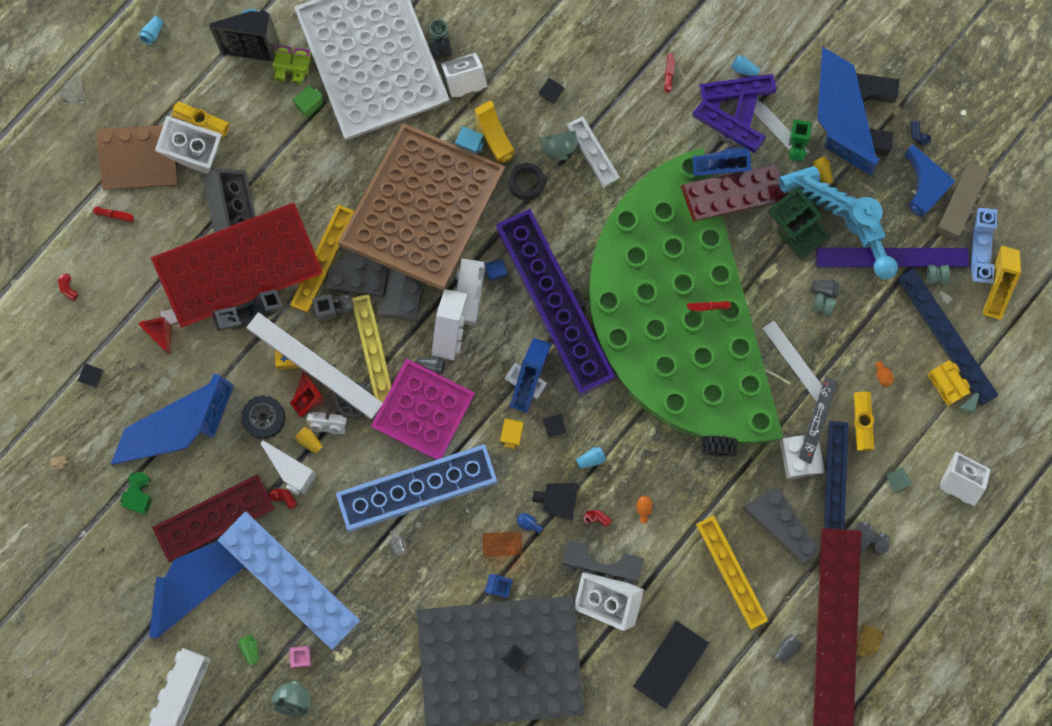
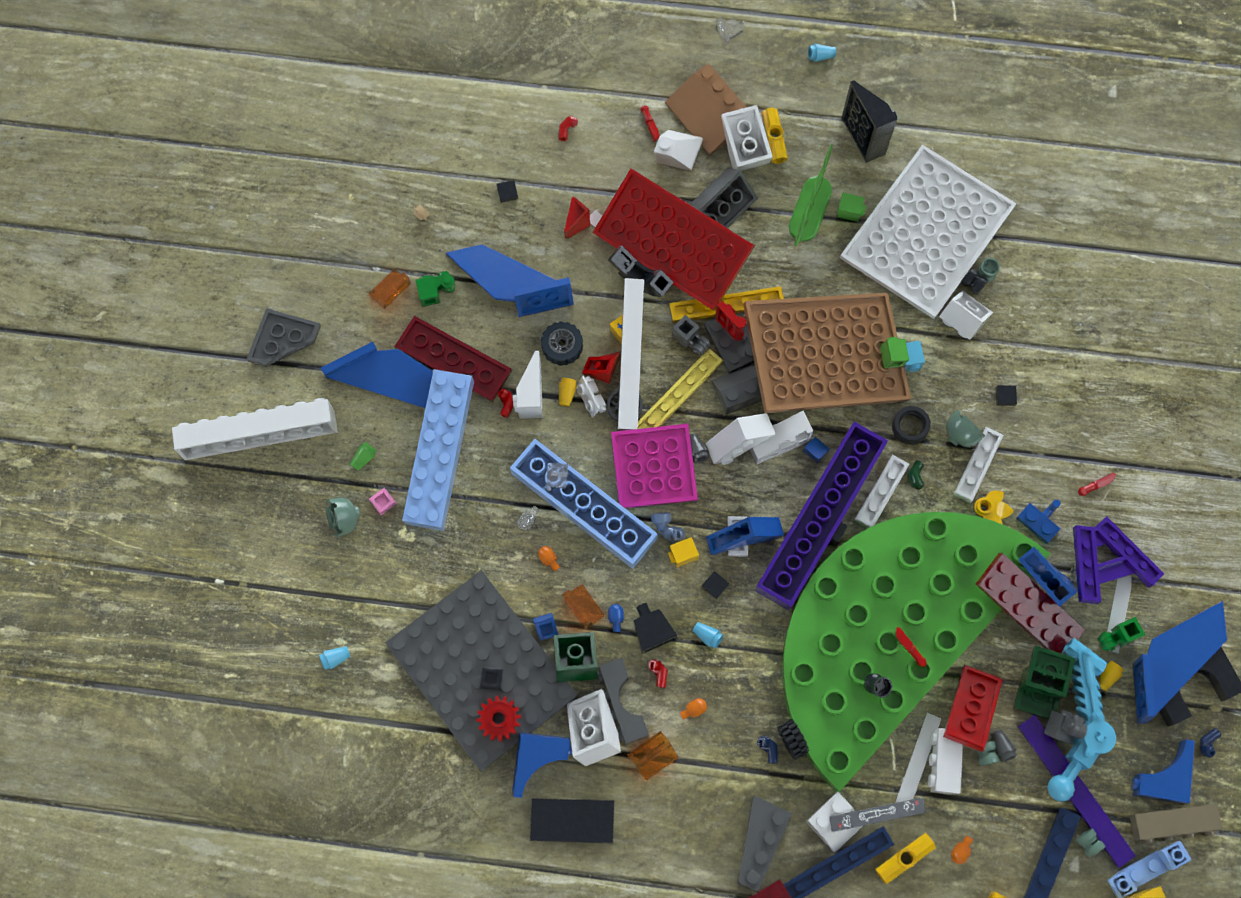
camera: 60 degrees right, 5 degrees down
lime hips [273,45,313,85] -> none
yellow arch [474,100,514,164] -> none
yellow plate [696,515,768,630] -> none
medium azure cone [731,55,760,77] -> none
none -> dark grey plate [247,308,321,367]
none -> clear orange panel [369,269,411,309]
none -> red gear [476,696,522,742]
none -> blue arch [512,732,572,798]
none -> orange cylinder [538,546,560,572]
none -> clear panel [546,463,569,491]
none -> dark green brick [553,632,598,683]
none -> clear orange panel [628,731,678,781]
none -> sand blue arm [651,512,685,544]
none -> white slope [654,130,703,171]
none -> red plate [715,300,746,341]
none -> dark blue arm [757,736,778,764]
none -> bright green plant [789,144,833,247]
none -> white tile [854,454,909,529]
none -> black wheel [864,673,892,698]
none -> bright green brick [880,337,909,368]
none -> dark green arm [907,460,924,490]
none -> white brick [928,728,963,795]
none -> red tile [943,665,1003,752]
none -> yellow plate [974,490,1014,525]
none -> blue plate [1016,499,1061,544]
none -> dark grey brick [1044,710,1087,744]

